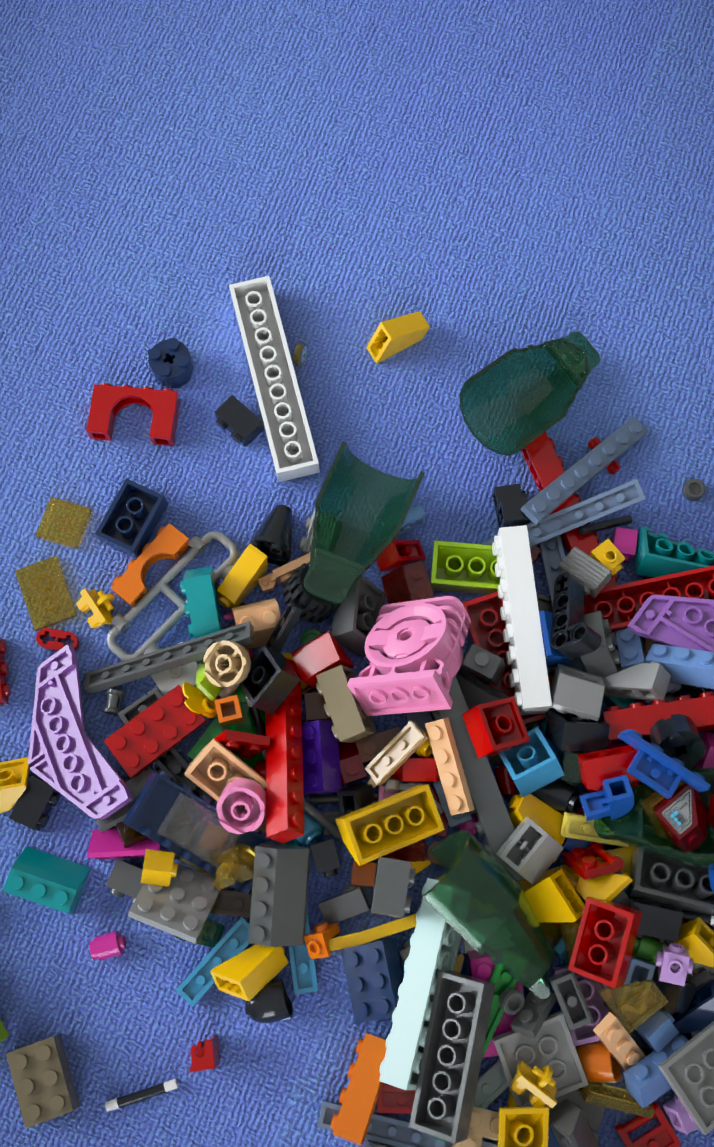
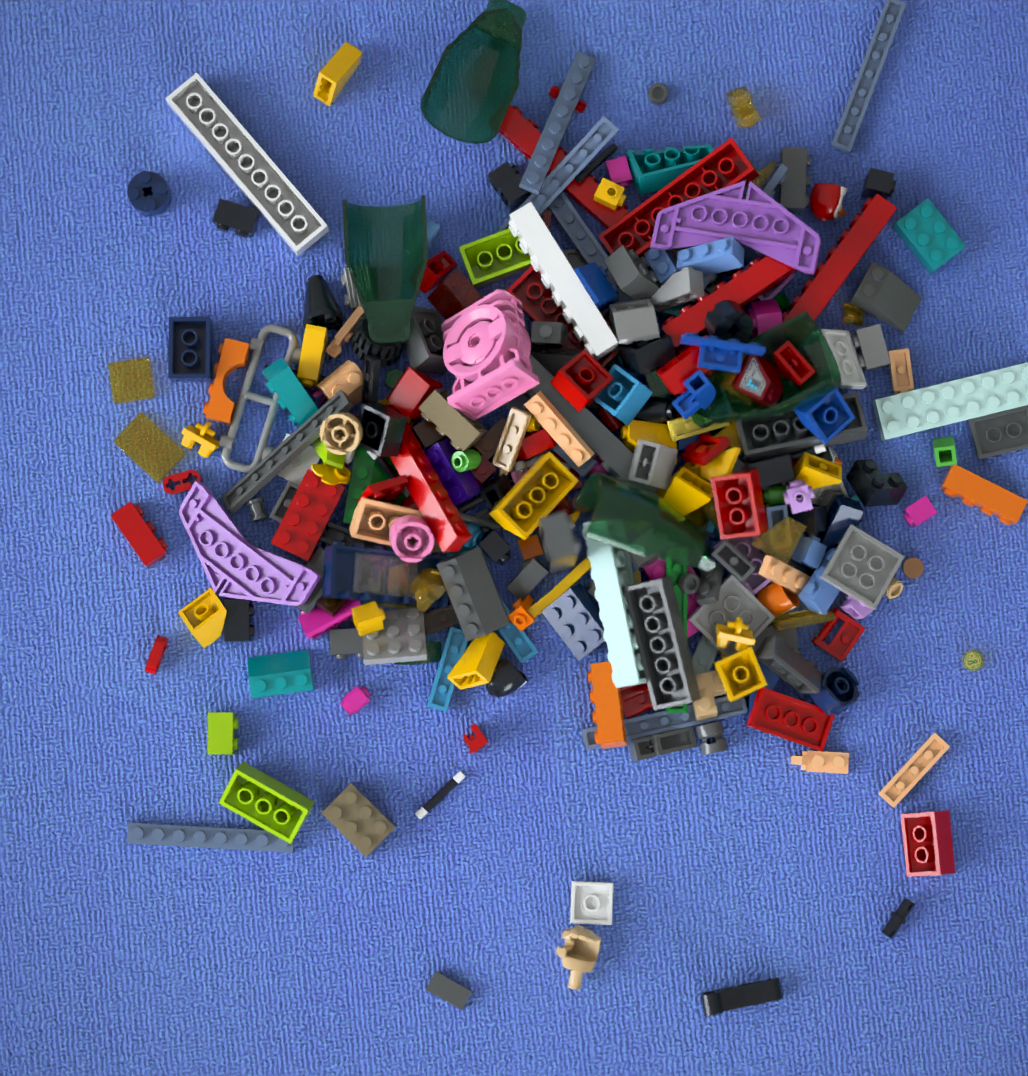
camera: 25 degrees left, 10 degrees up
red arch [86,383,180,446] -> none
orange brick [214,695,245,727] -> none
clear yellow tile [293,343,308,365] -> none
black beam [551,572,602,659] -> none
light grey brick [559,546,612,598] -> none
none -> bright green brick [451,449,481,472]

